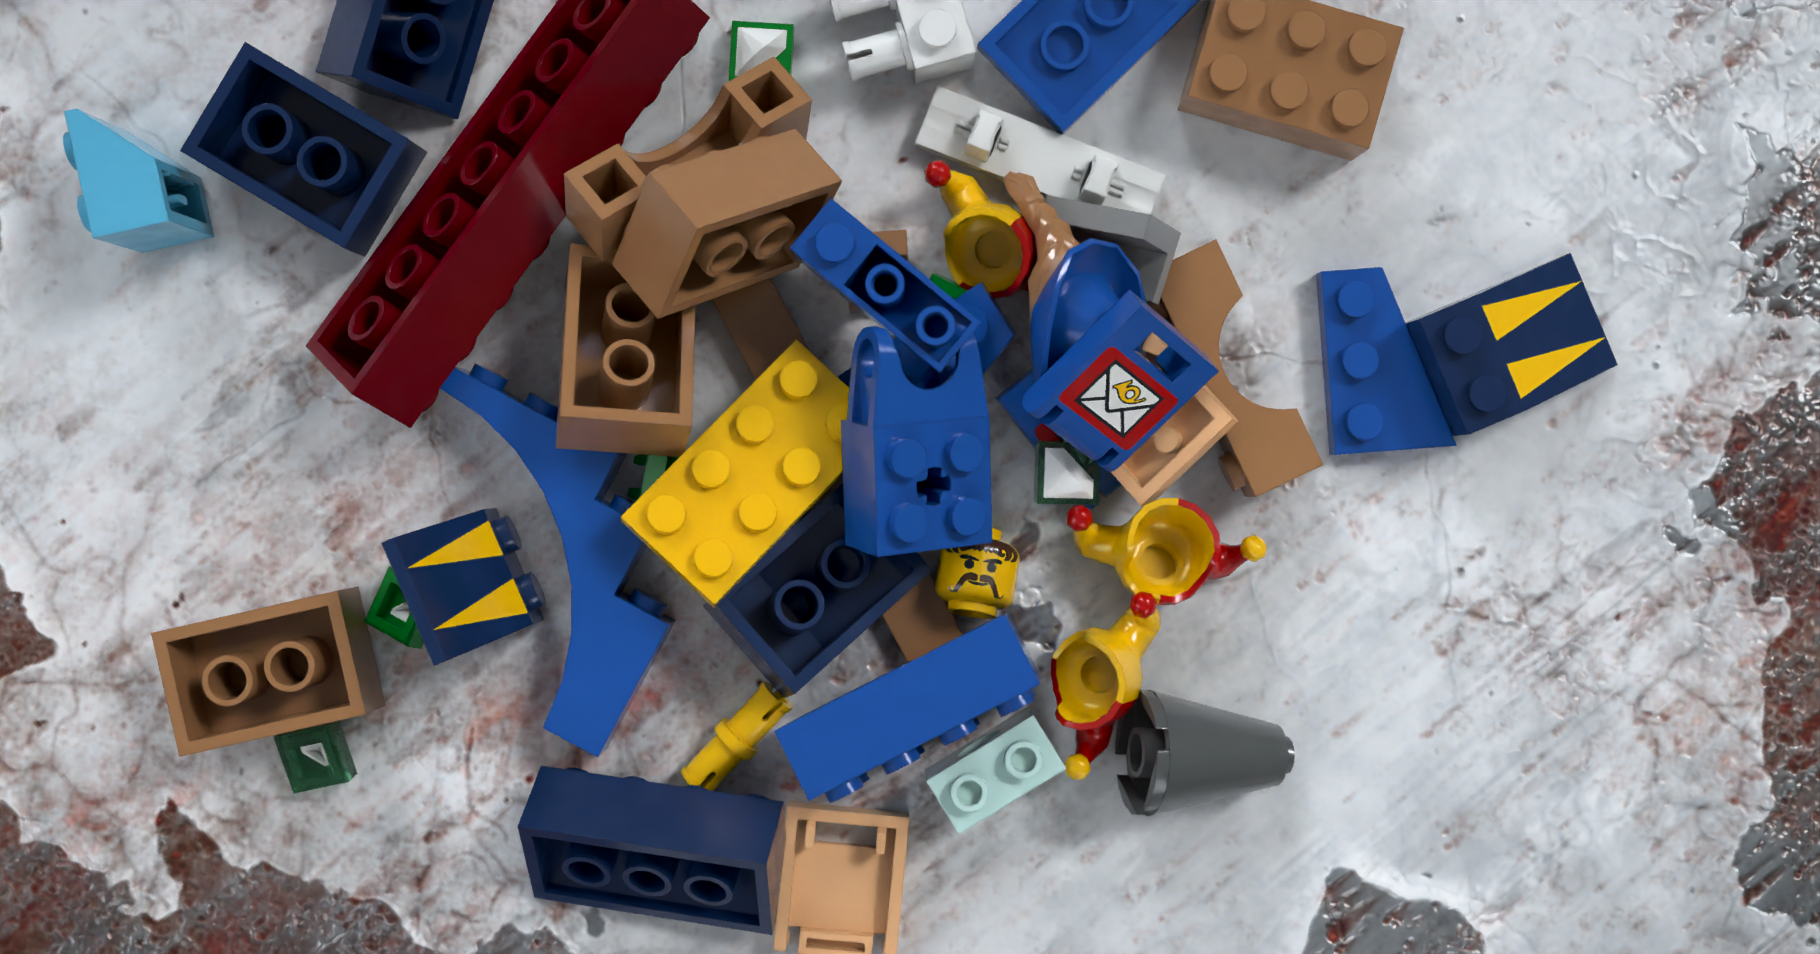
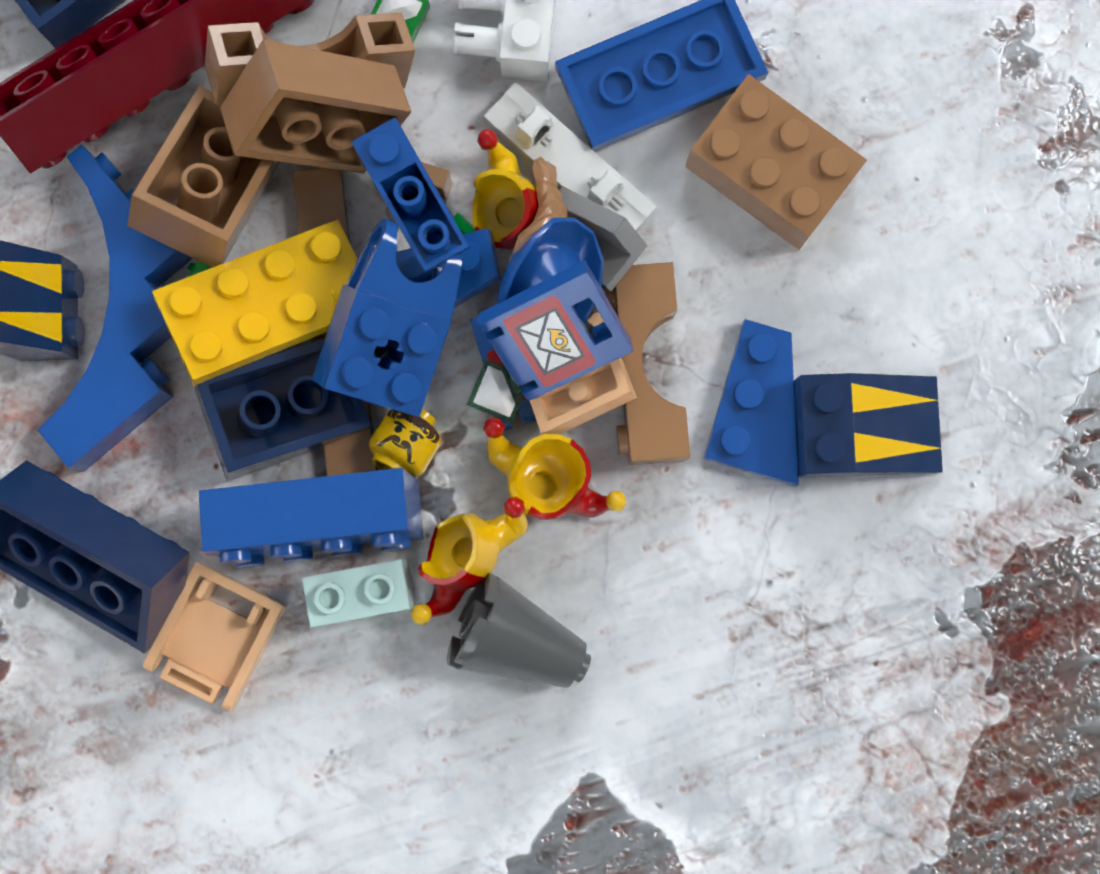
camera: 20 degrees right, 5 degrees down
yellow pin [681,681,793,791] -> none

